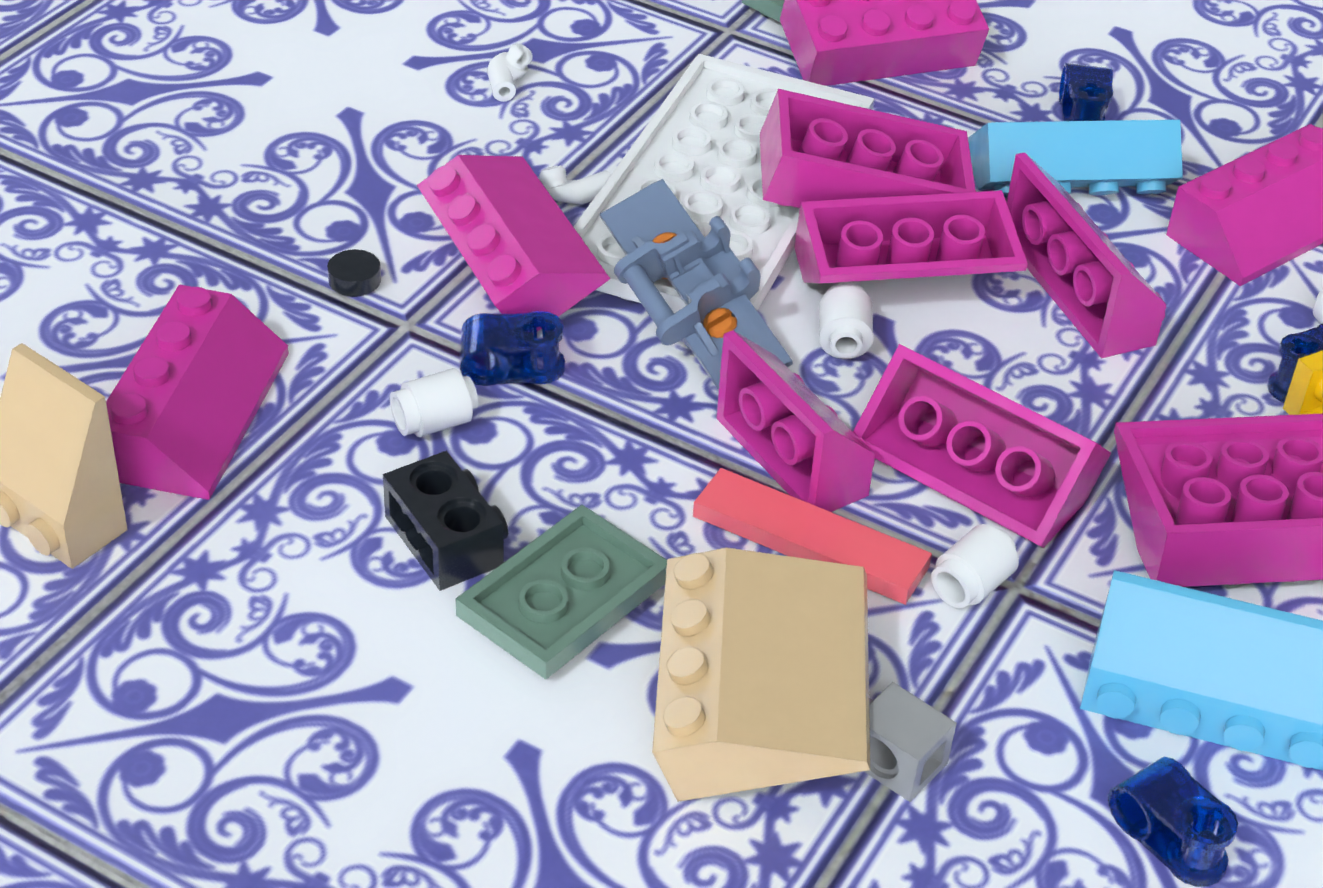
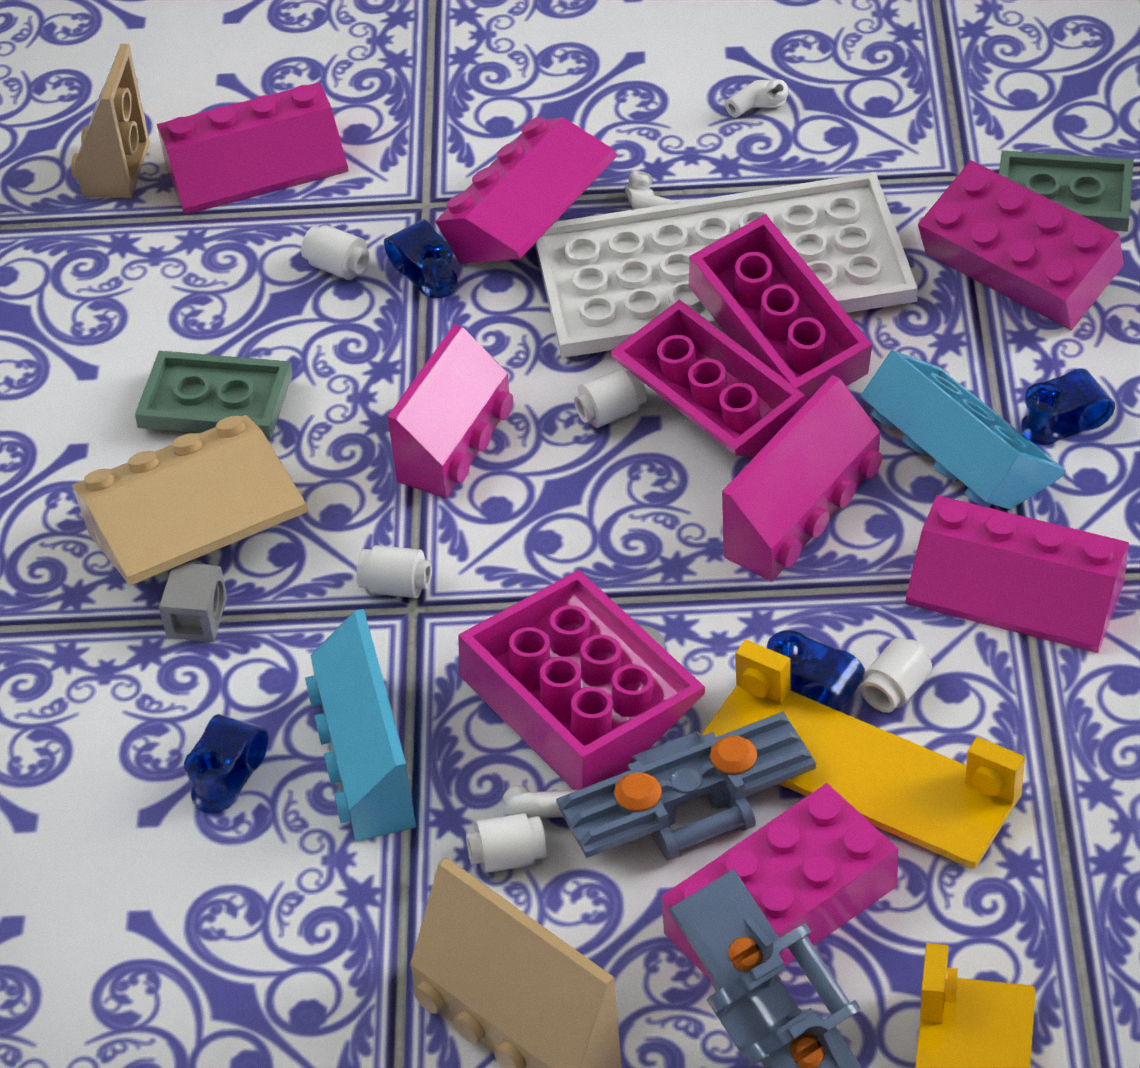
camera: 65 degrees right, 5 degrees up
black tile [327,249,381,297] -> none
black brick [383,450,508,591] -> none
sand blue piece [600,179,793,390] -> none
coral tile [693,468,932,605] -> none
dark pink slope [853,344,1111,548] -> none

